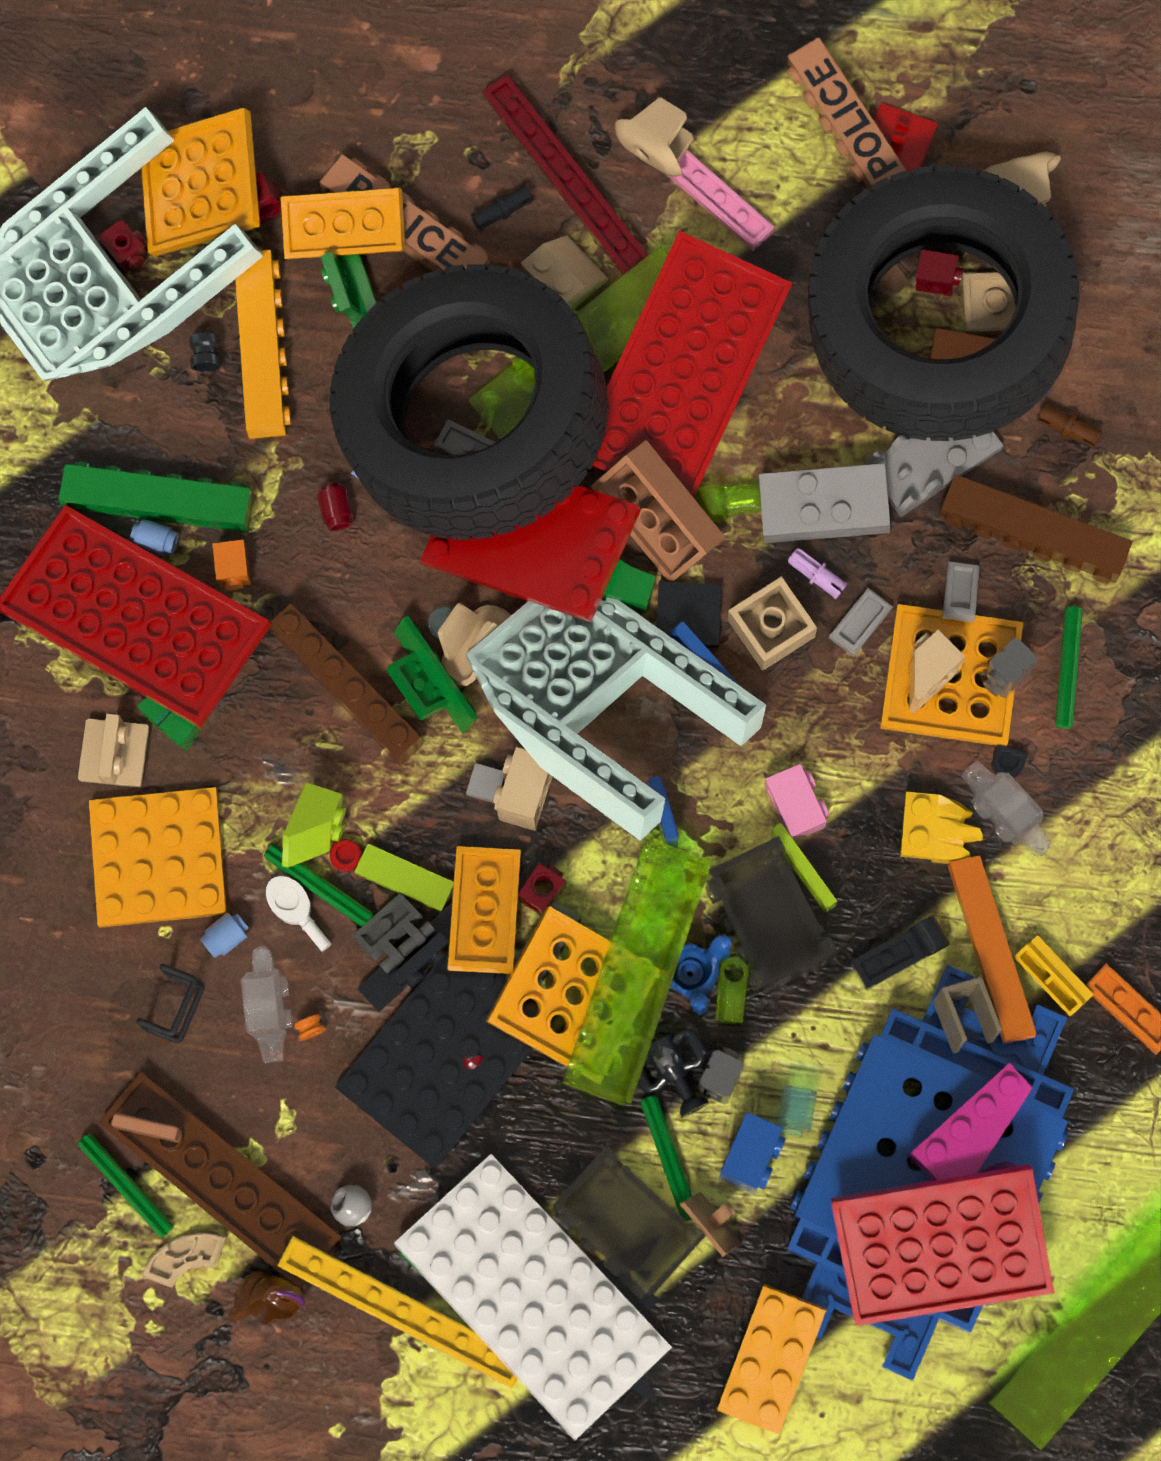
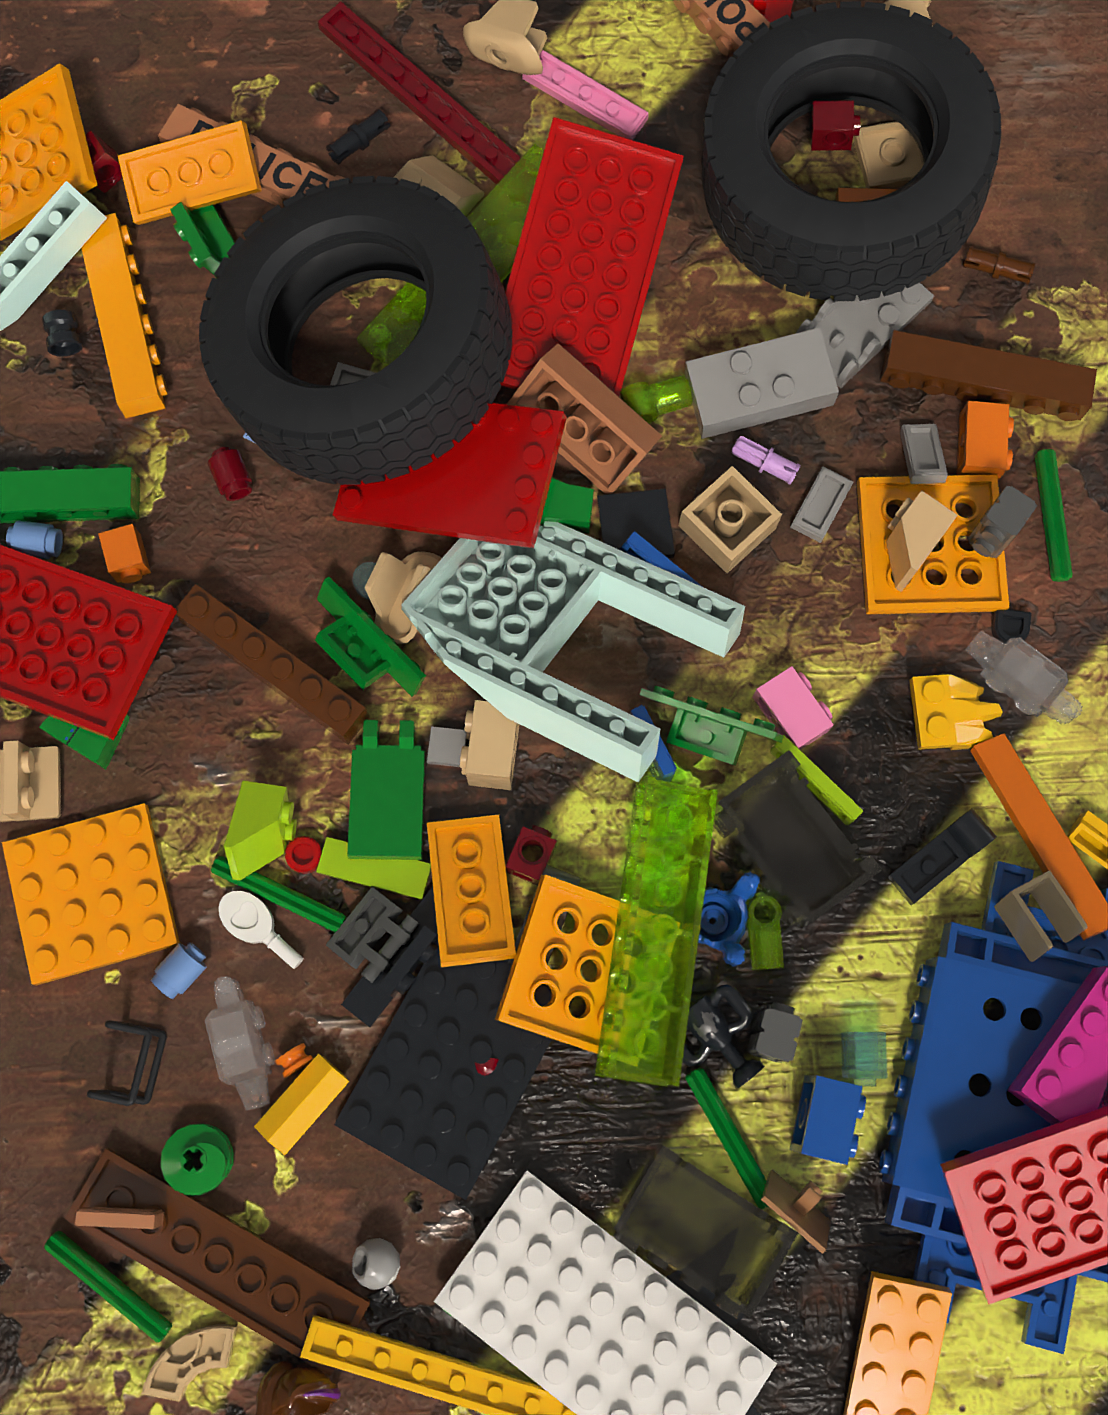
camera: 15 degrees left, 0 degrees up
none -> green piece [161,1123,234,1195]
none -> yellow piece [254,1053,349,1155]
none -> green tile [347,720,425,860]
none -> green bracket [639,686,784,766]
none -> orange brick [957,401,1014,480]

